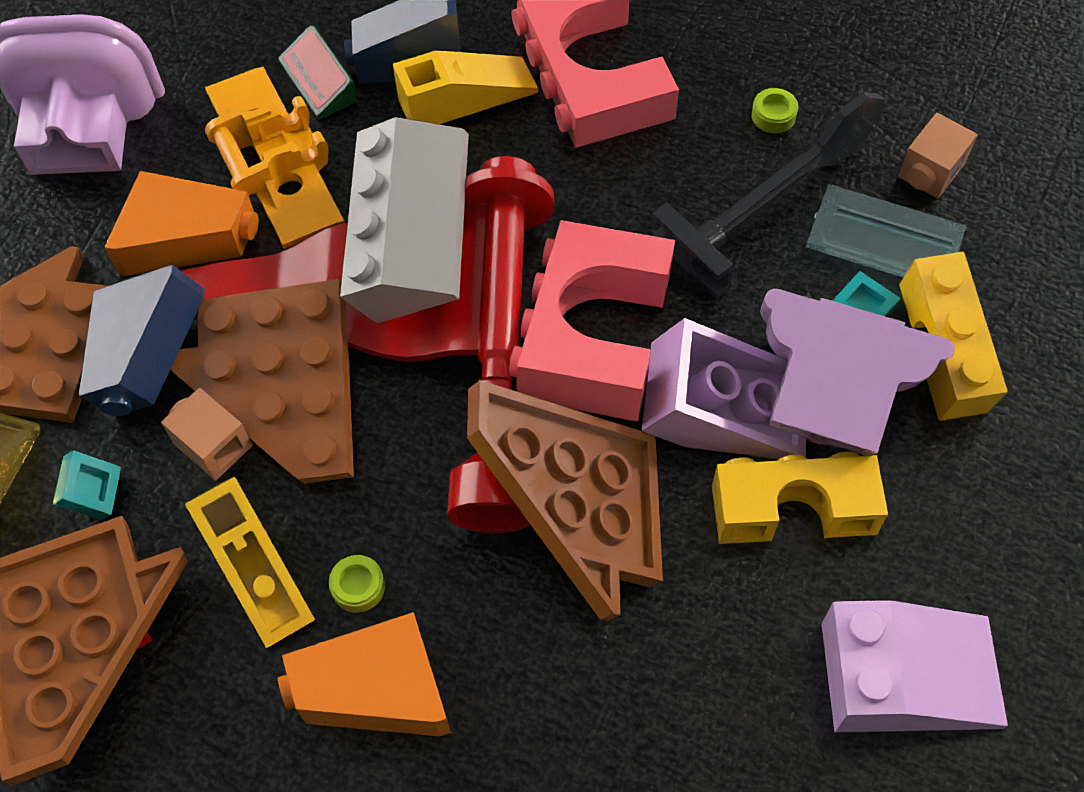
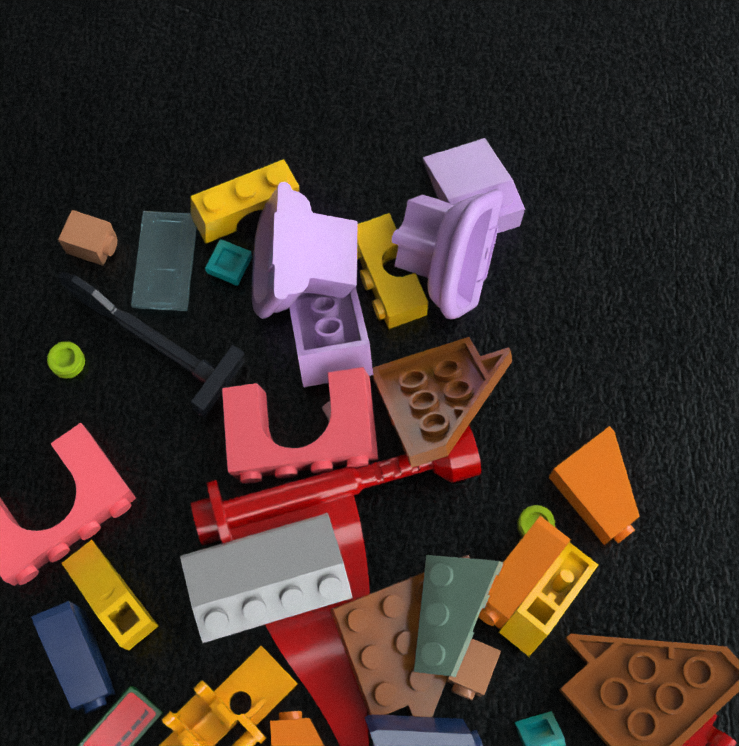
camera: 110 degrees left, 10 degrees up
none -> lavender piece [392,189,503,319]
none -> sand green wing [414,555,504,677]
none -> orange slope [479,516,571,629]

